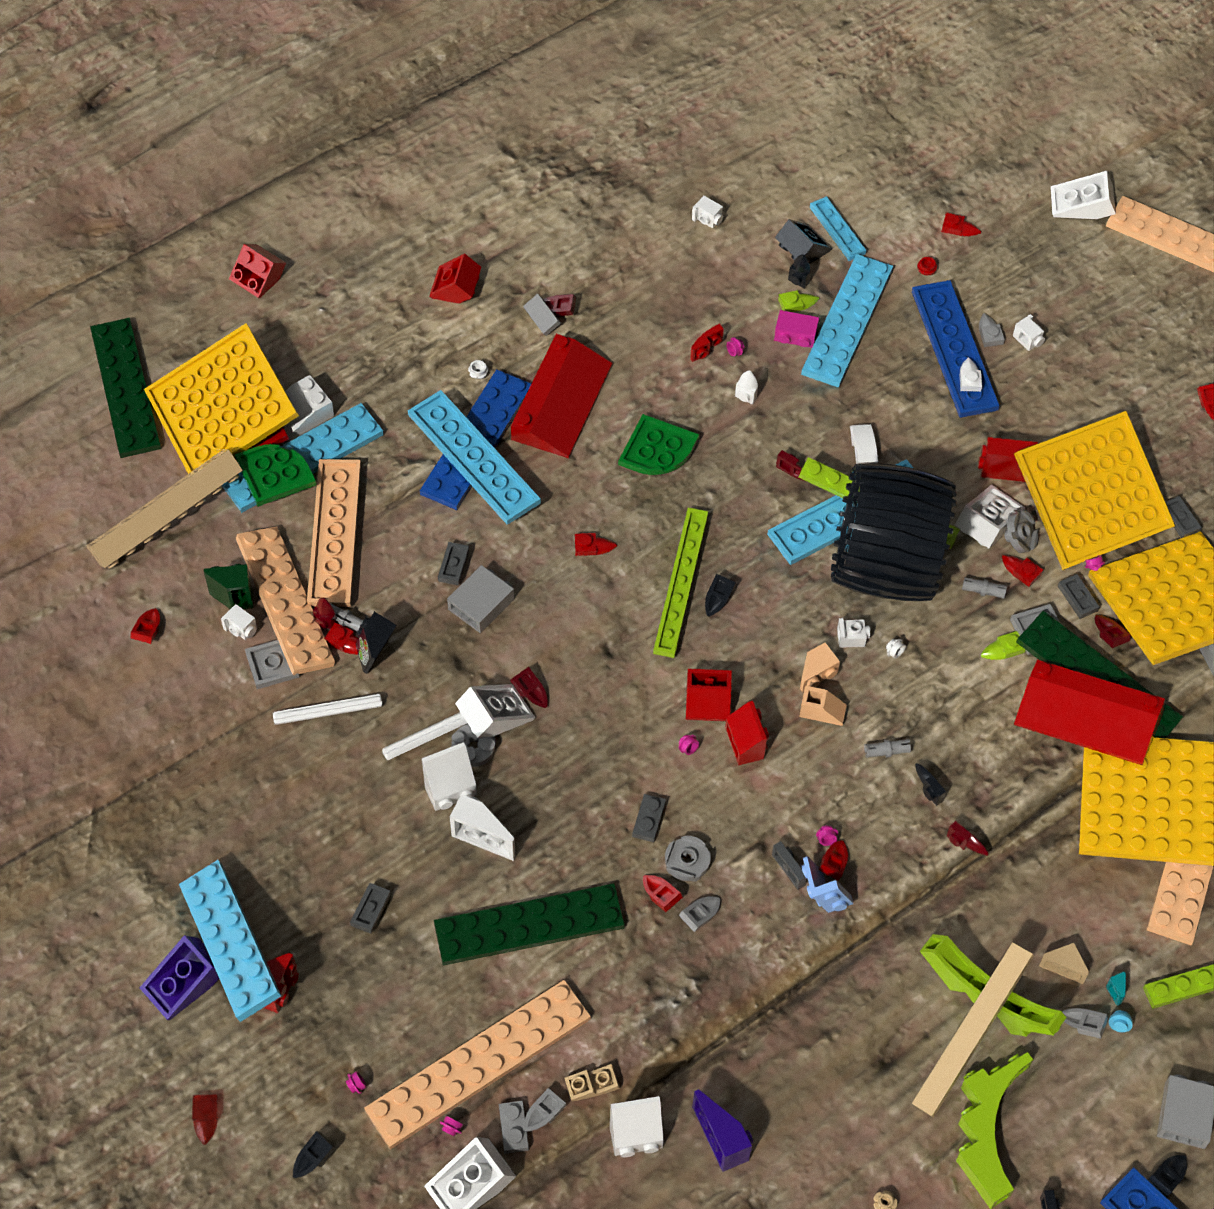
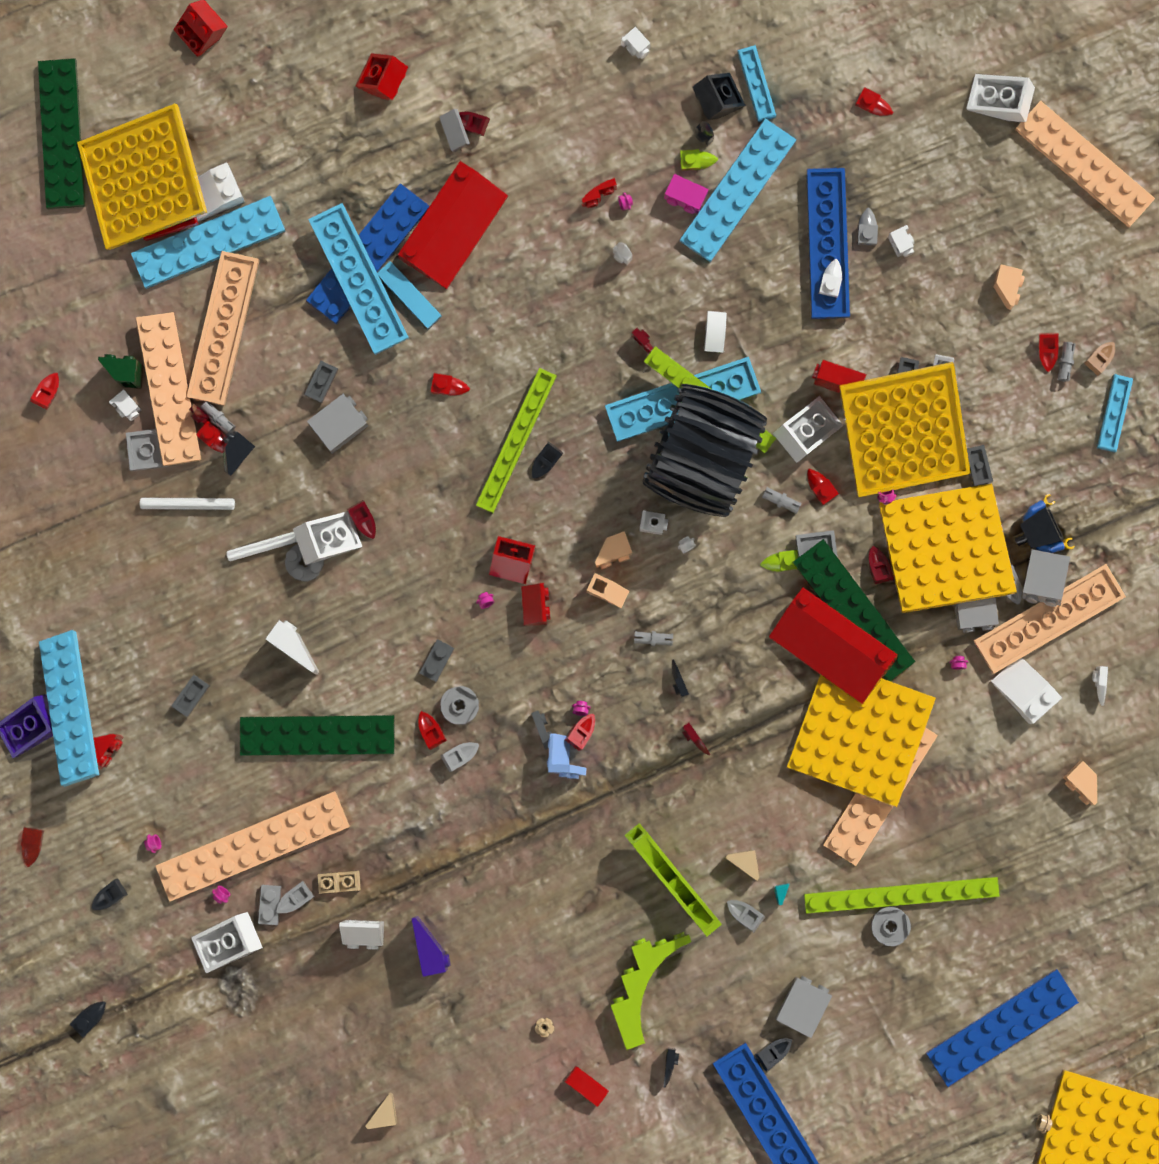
camera: 15 degrees right, 25 degrees up
tan brick [86,449,243,568] -> none
green plate [235,444,316,507] -> none
white slope [422,742,477,811] -> none
white plate [468,360,488,379] -> none
green plate [618,414,699,475] -> none
tan tile [912,942,1034,1118] -> none
red plate [917,257,937,276] -> none
light grey plate [1004,510,1038,553] -> none
dark grey plate [1058,574,1100,619] -> none
medium azure plate [1109,1010,1133,1032] -> none
none -> medium azure tile [377,261,442,329]
none -> light nougat slope [993,264,1024,310]

